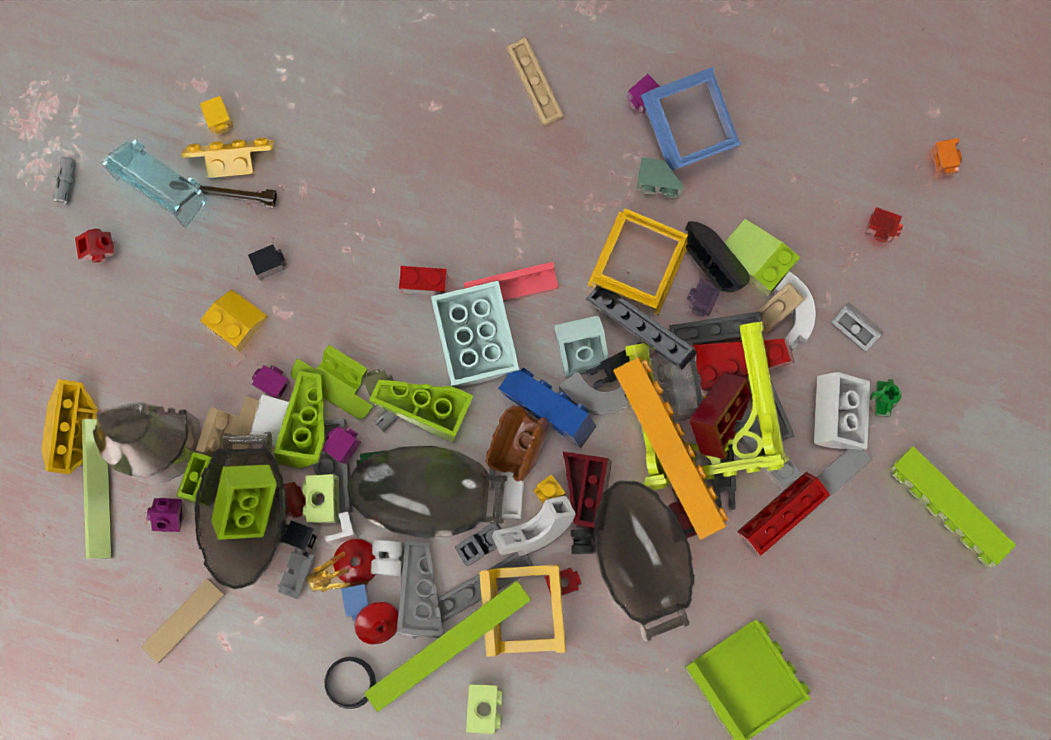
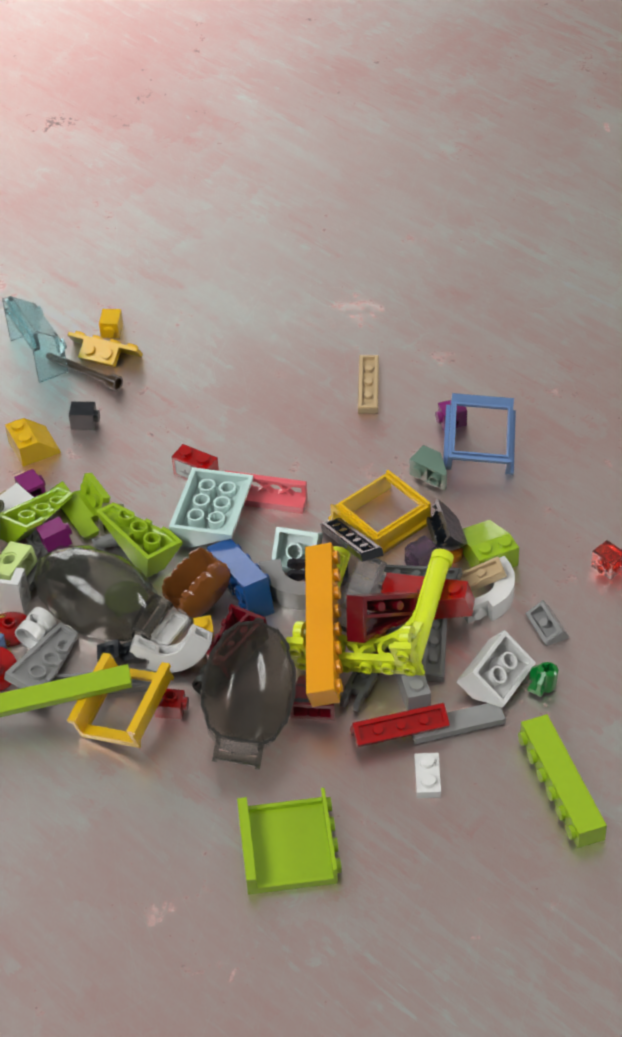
camera: 25 degrees right, 35 degrees down
yellowish green brick [466,684,502,734] -> none
none -> white plate [415,753,441,798]

